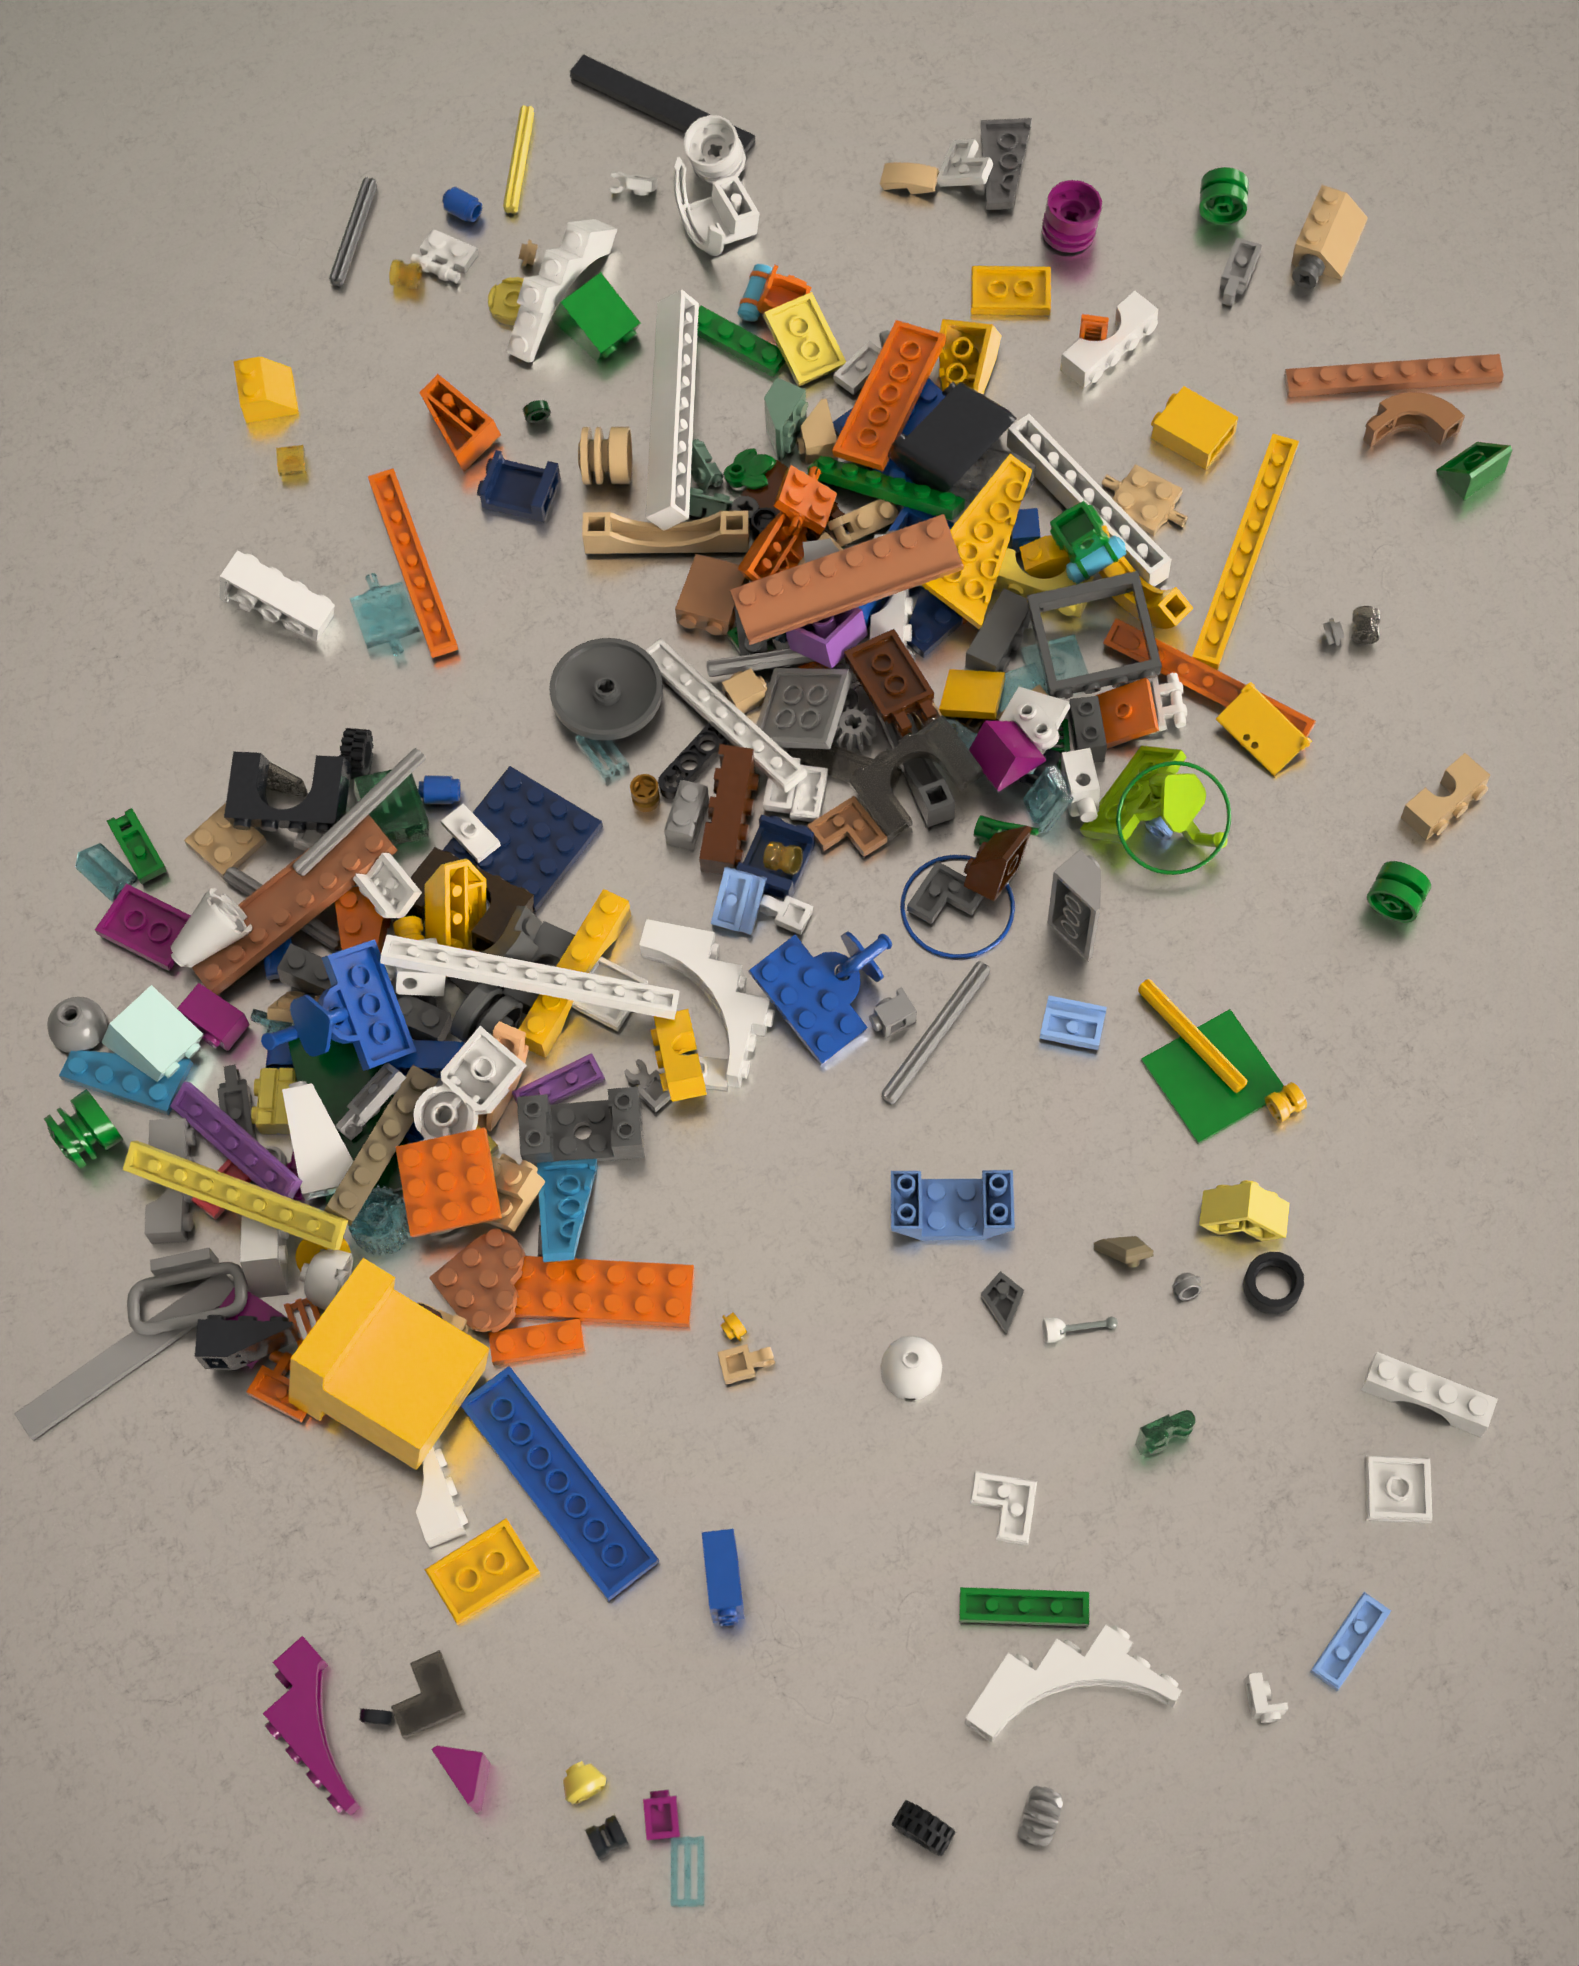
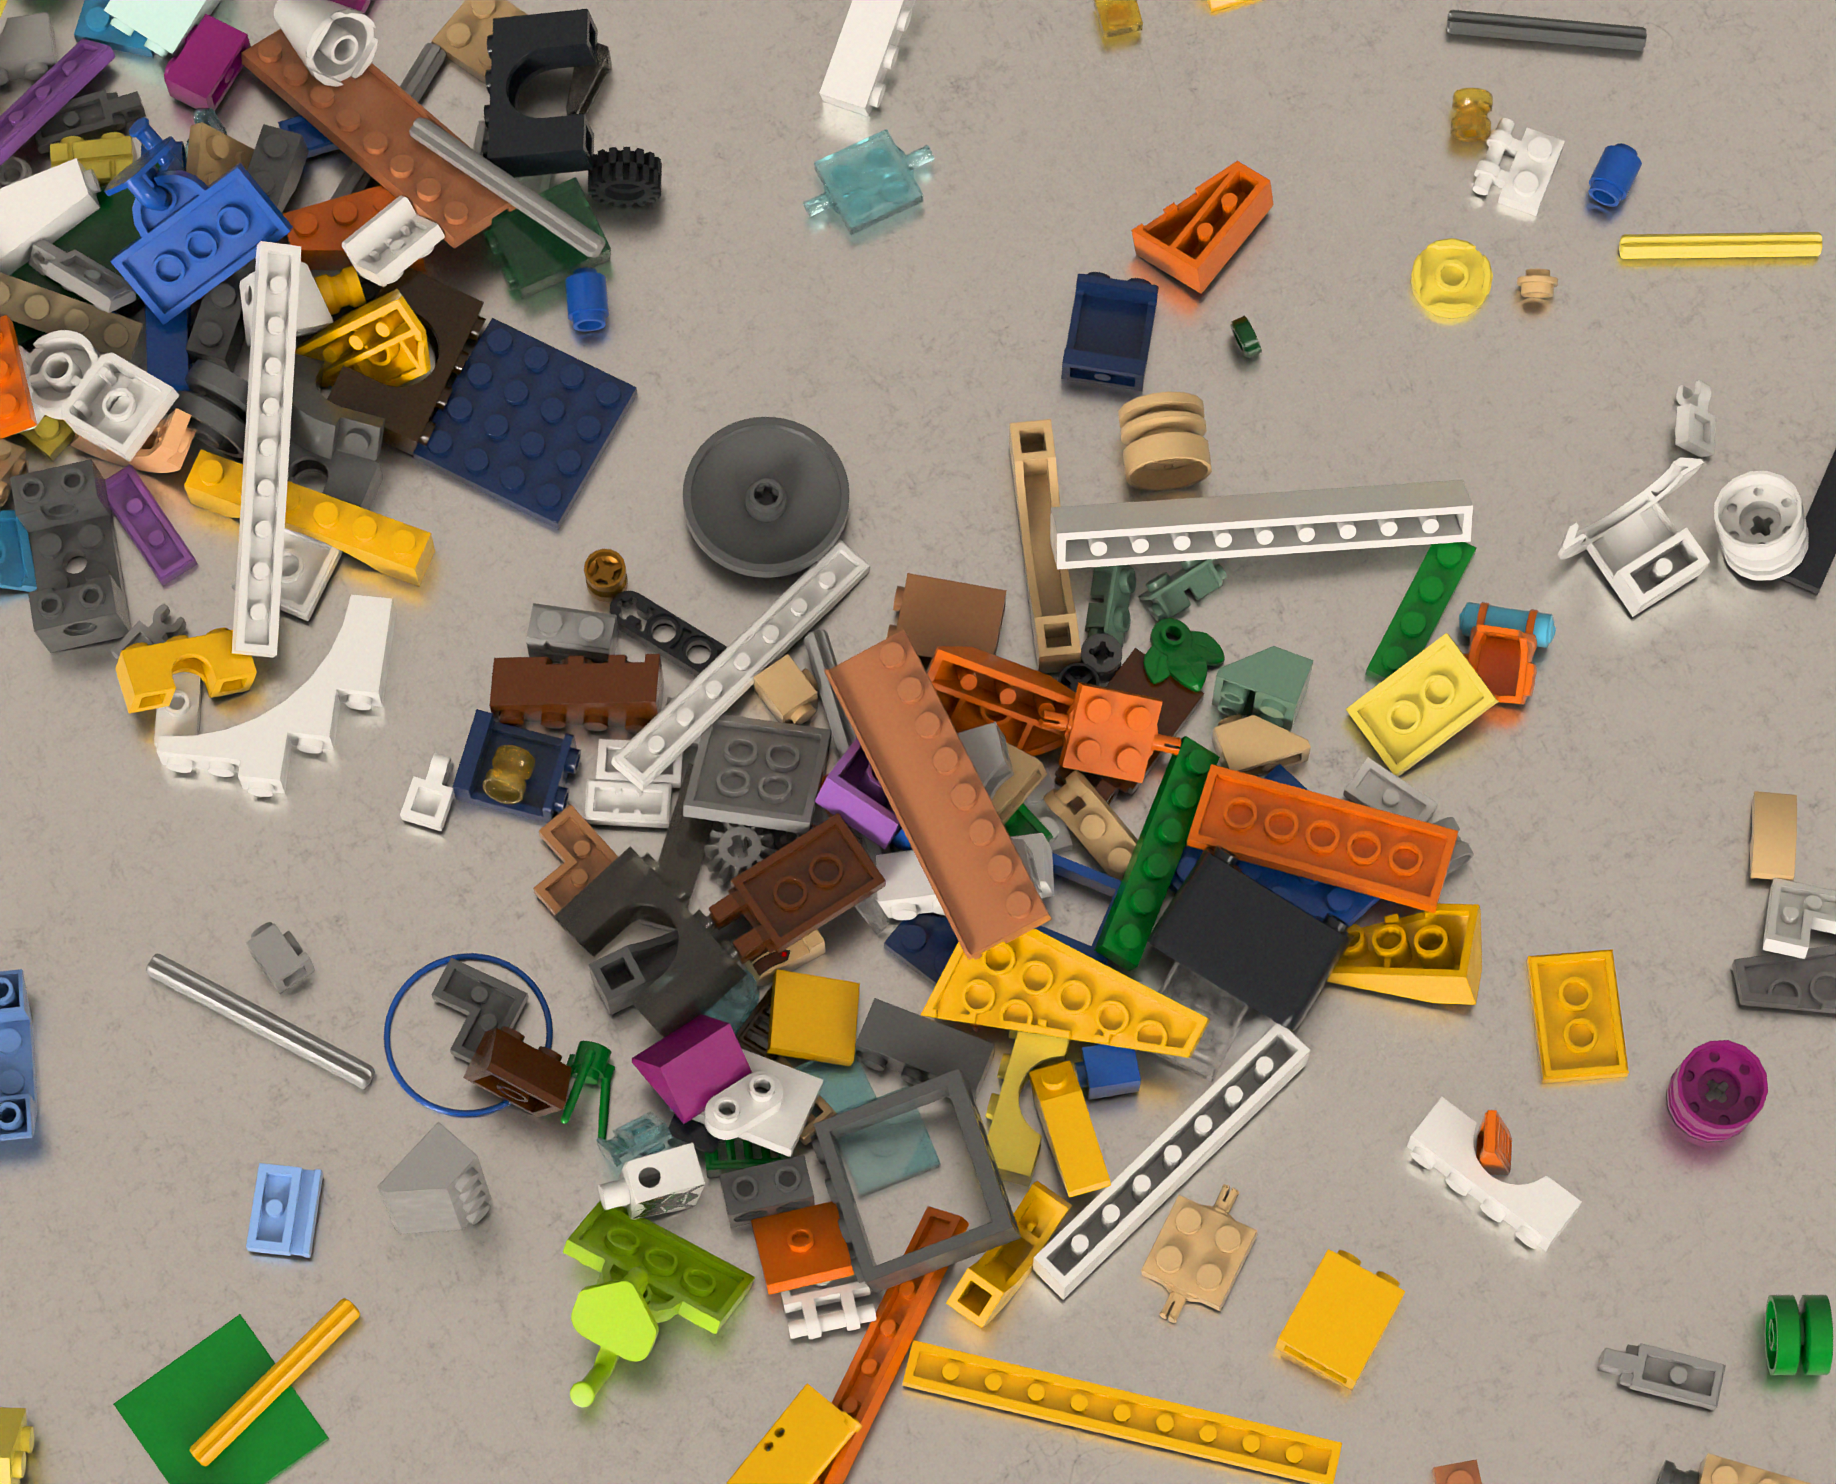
camera: 80 degrees right, 5 degrees up
orange plate [368,468,458,658] -> none
white plate [441,804,501,863] -> none
white arch [506,219,617,363] -> none
green slope [551,272,641,361] -> none
clear light blue tile [575,735,630,782] -> none
light blue plate [711,867,767,935] -> none
blue plate [748,931,892,1065] -> none
green piece [1050,501,1127,584] -> none
green piece [1116,761,1232,875] -> none

